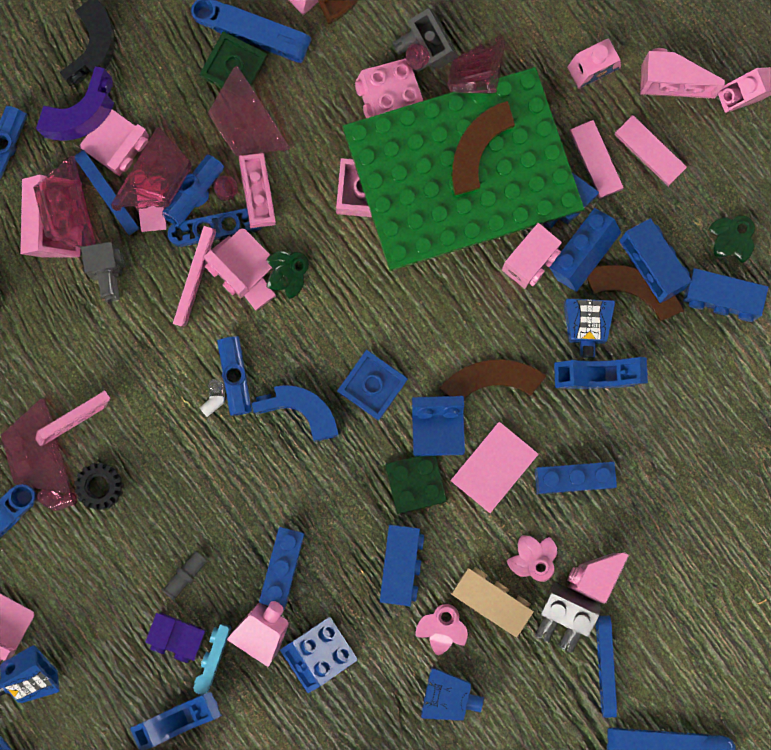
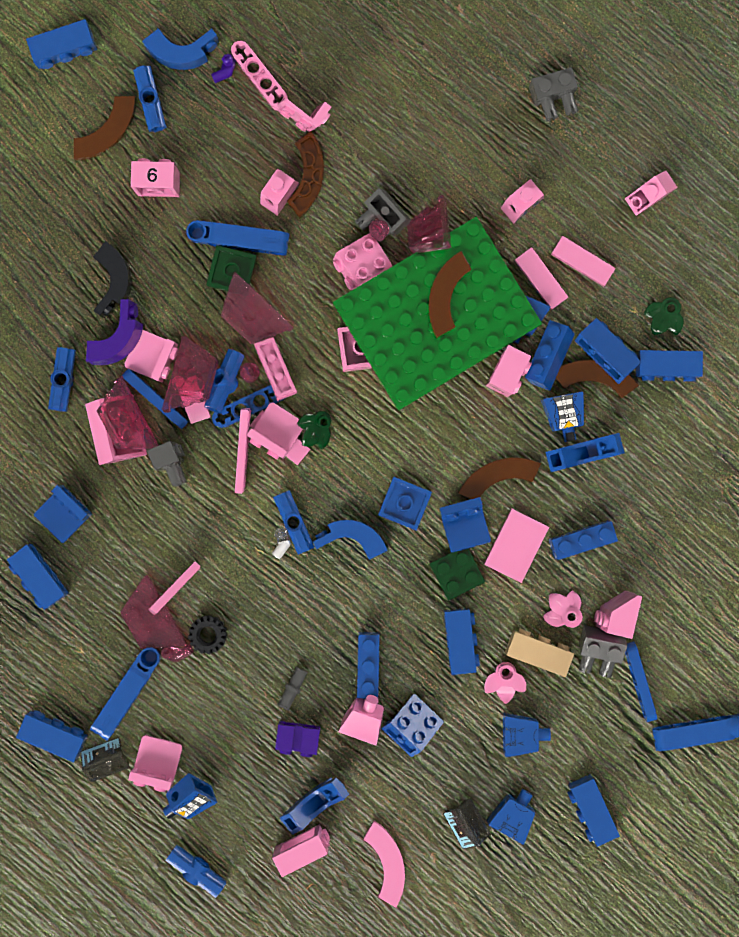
camera: 10 degrees left, 5 degrees up
medium azure hinge [193,623,231,695] -> none
bright pink slope [640,48,725,98] -> none

